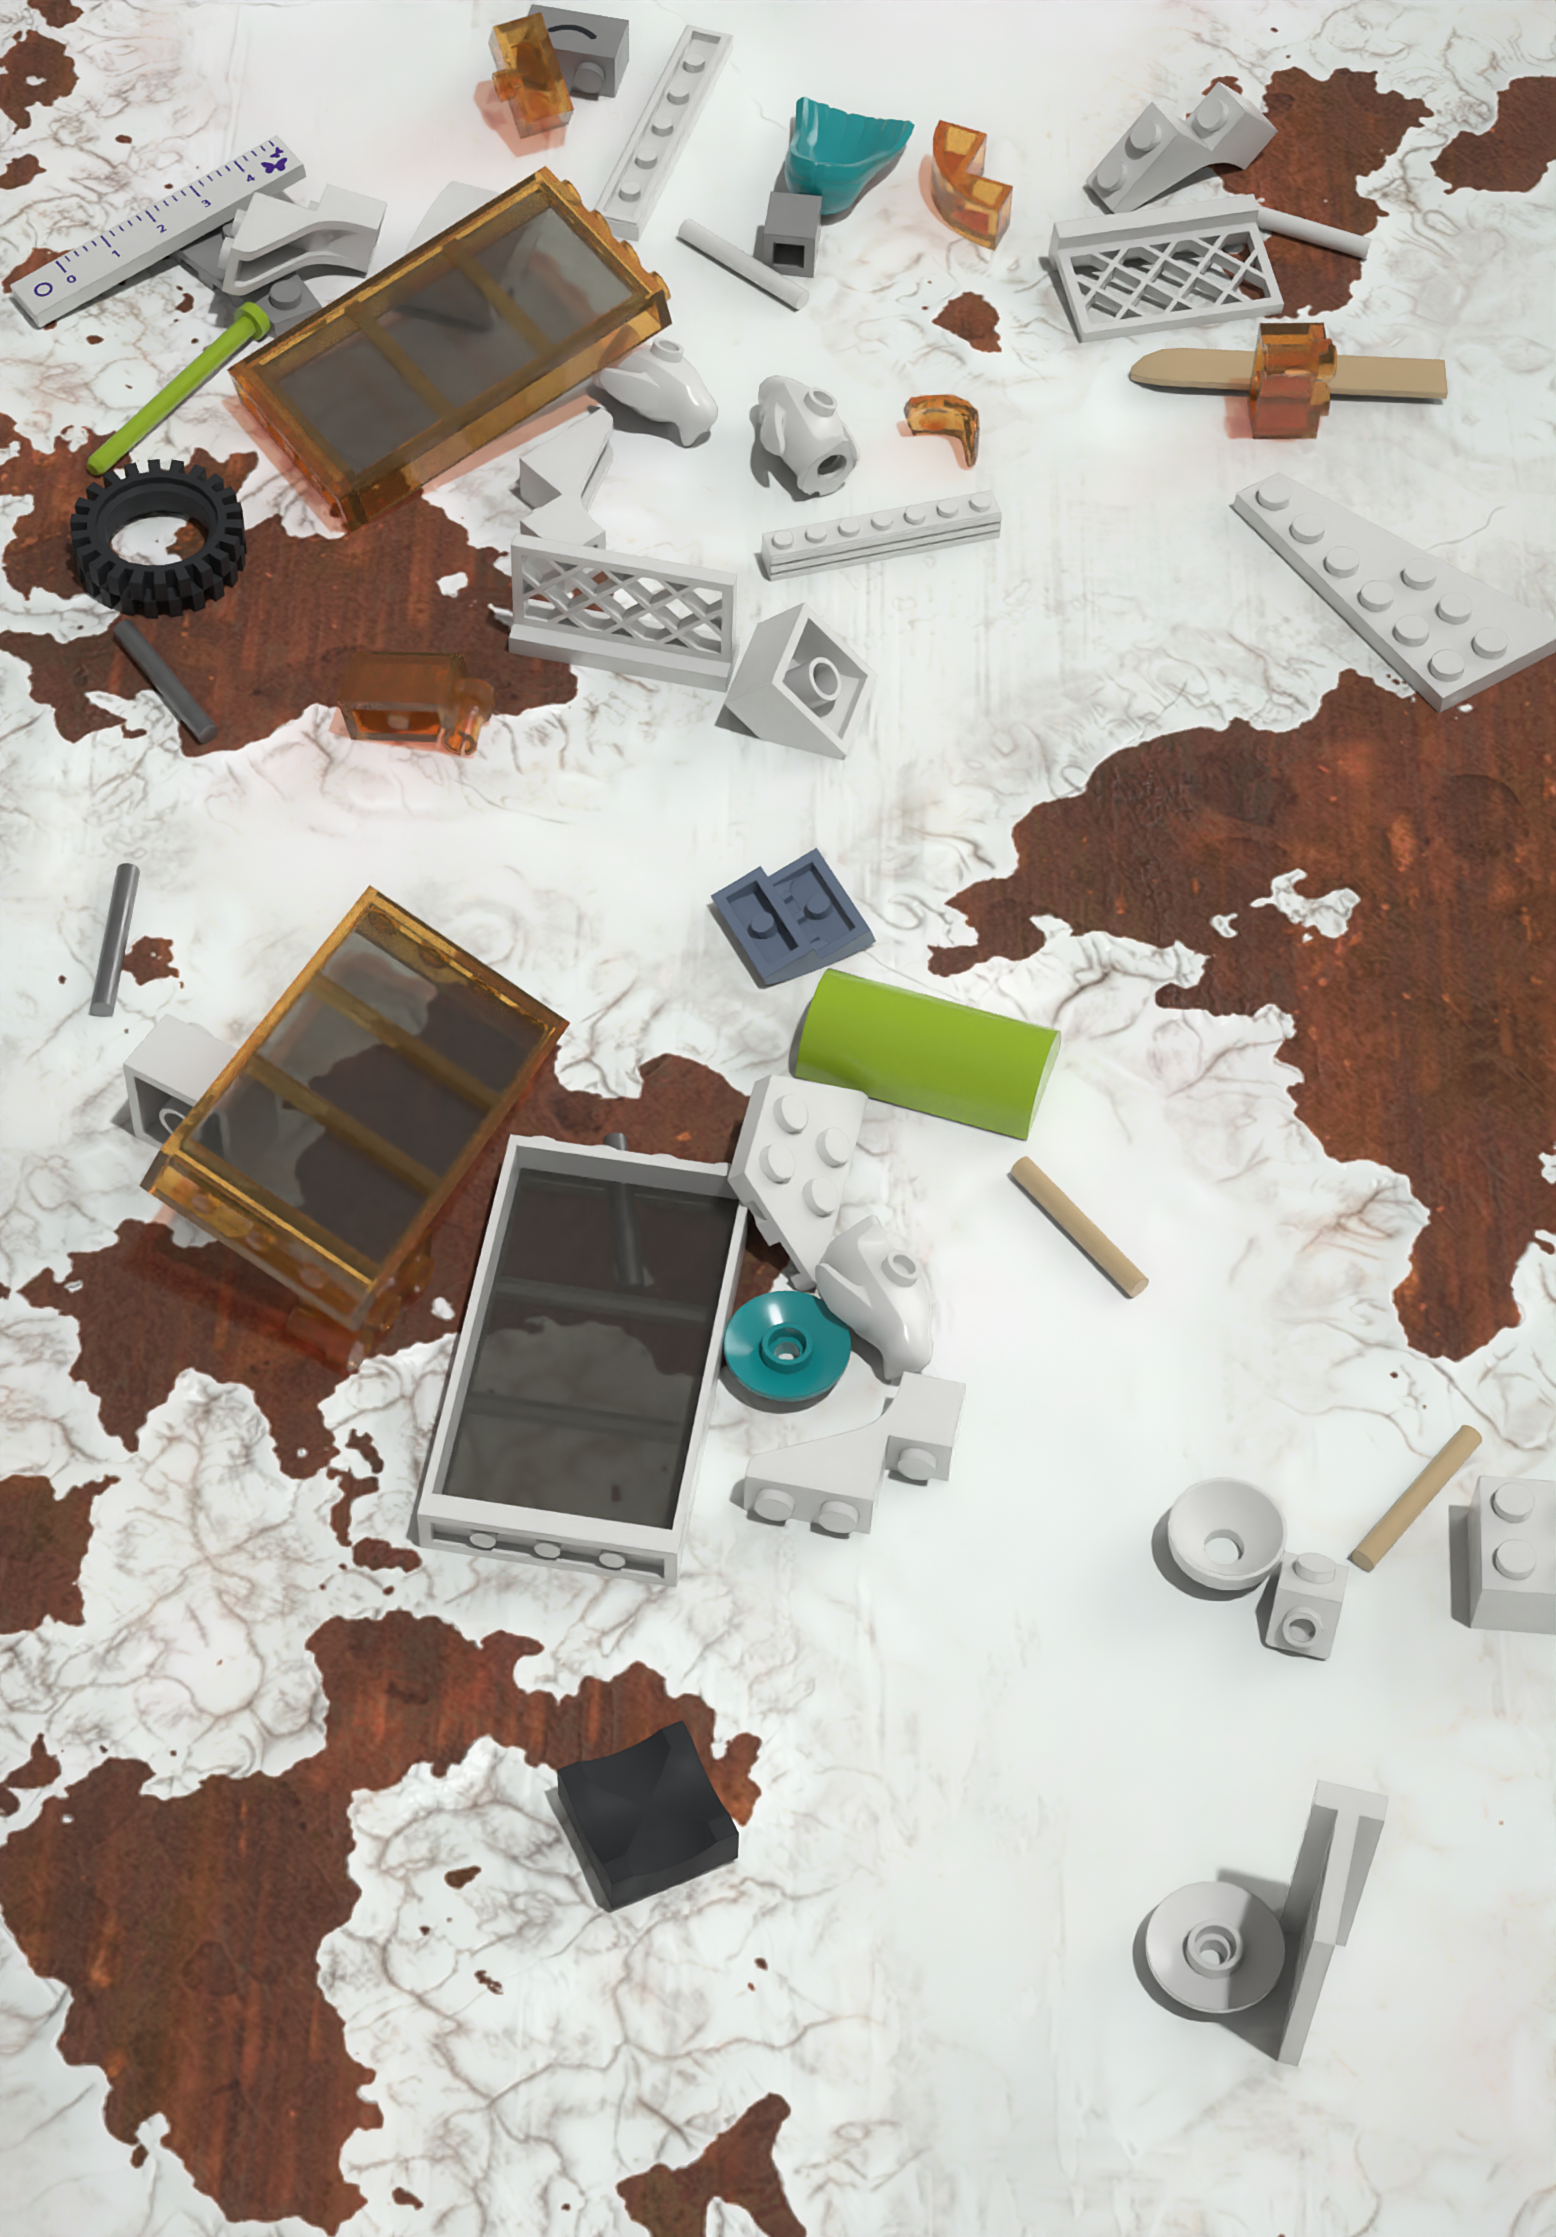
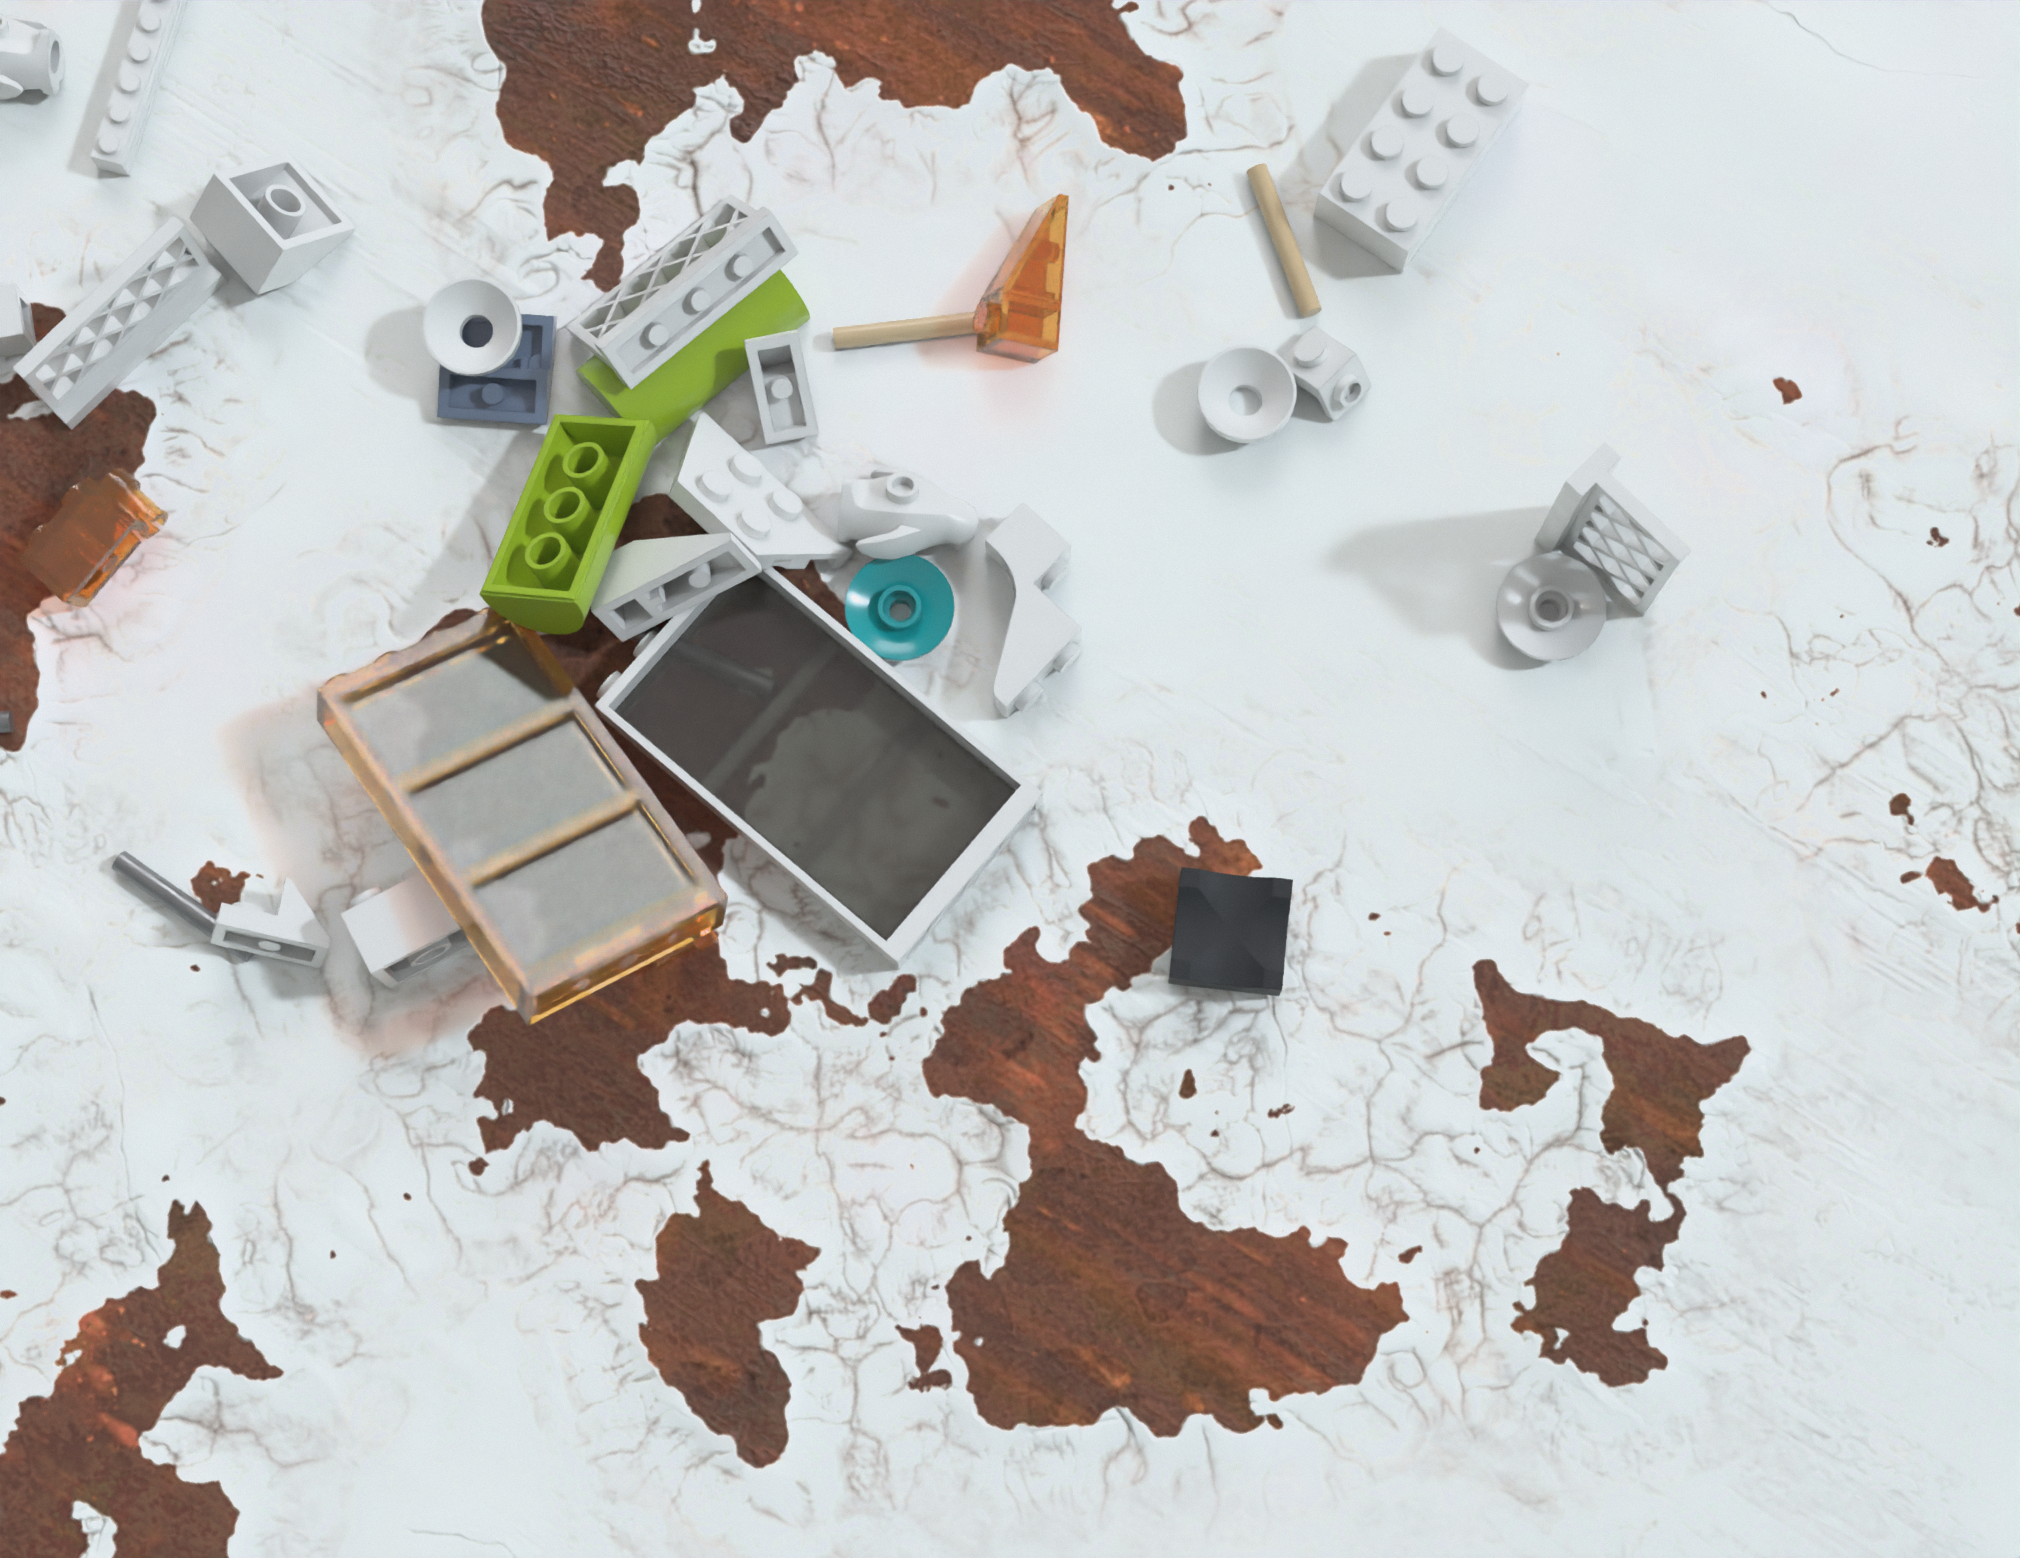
camera: 55 degrees left, 25 degrees up
none -> white slope [210,877,331,969]
none -> white piece [422,276,522,377]
none -> lime brick [479,414,657,634]
none -> white fence [566,194,799,390]
none -> white slope [591,532,762,642]
none -> white slope [744,329,819,445]
none -> clear orange slope [973,194,1069,364]

